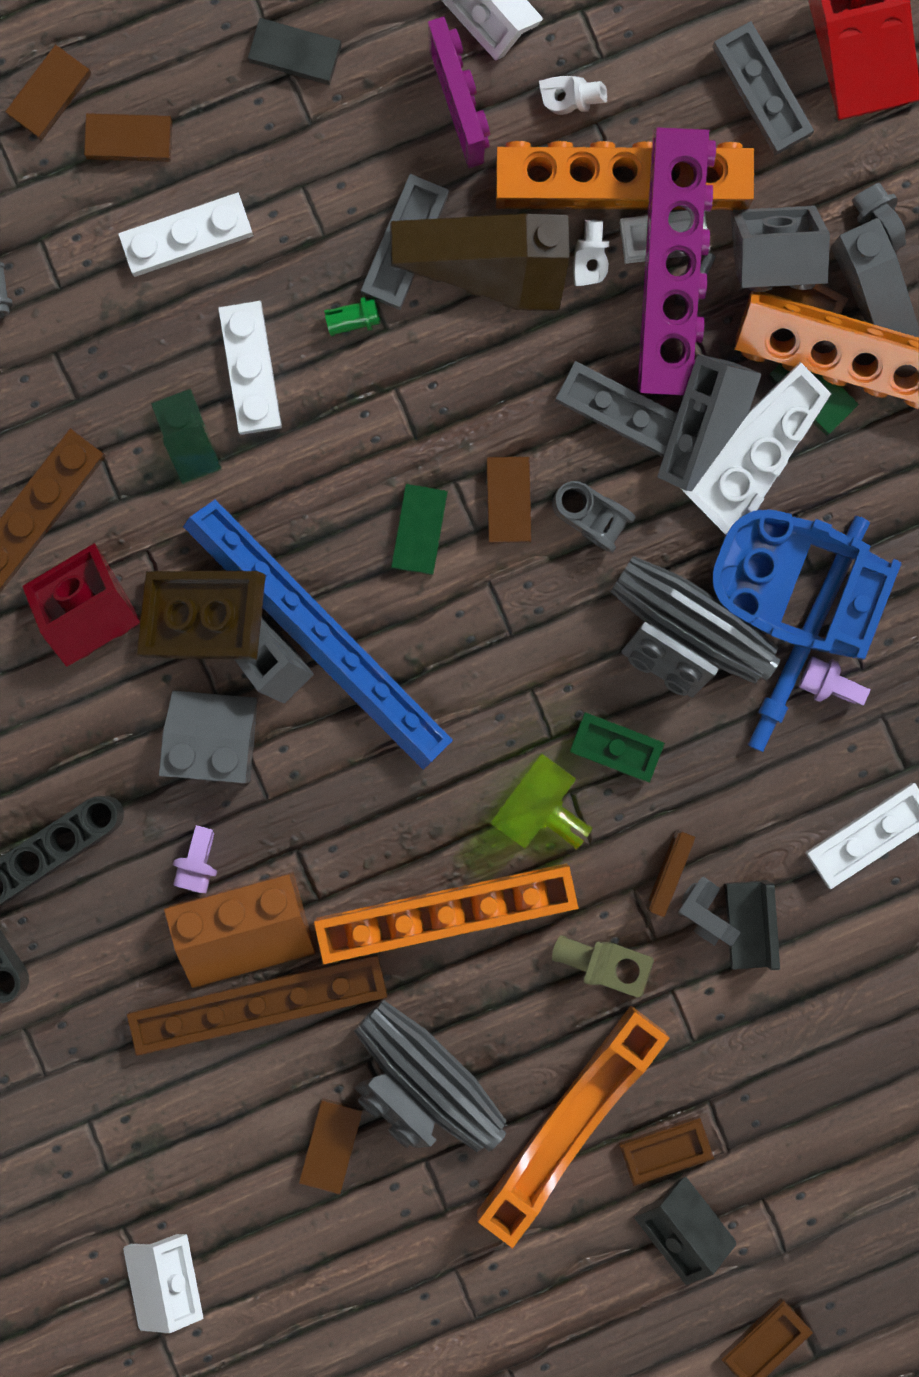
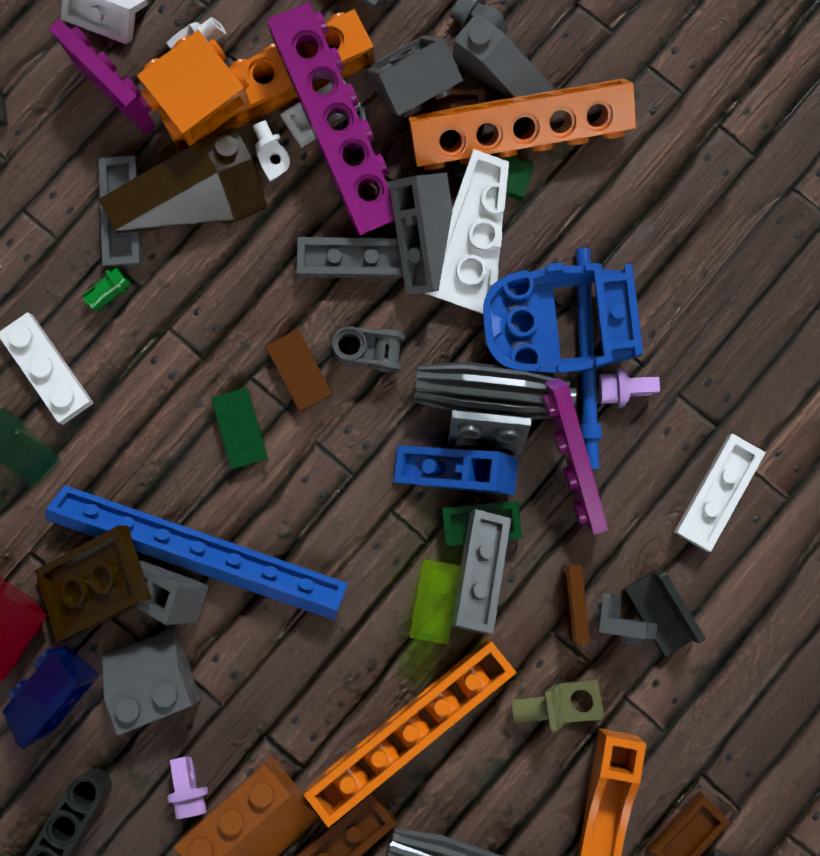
camera: 20 degrees left, 5 degrees down
none -> clear blue slope [2,645,101,749]
none -> orange brick [137,30,250,147]
none -> blue slope [394,445,519,496]
none -> dark grey plate [451,509,511,635]
none -> magenta plate [542,378,608,535]

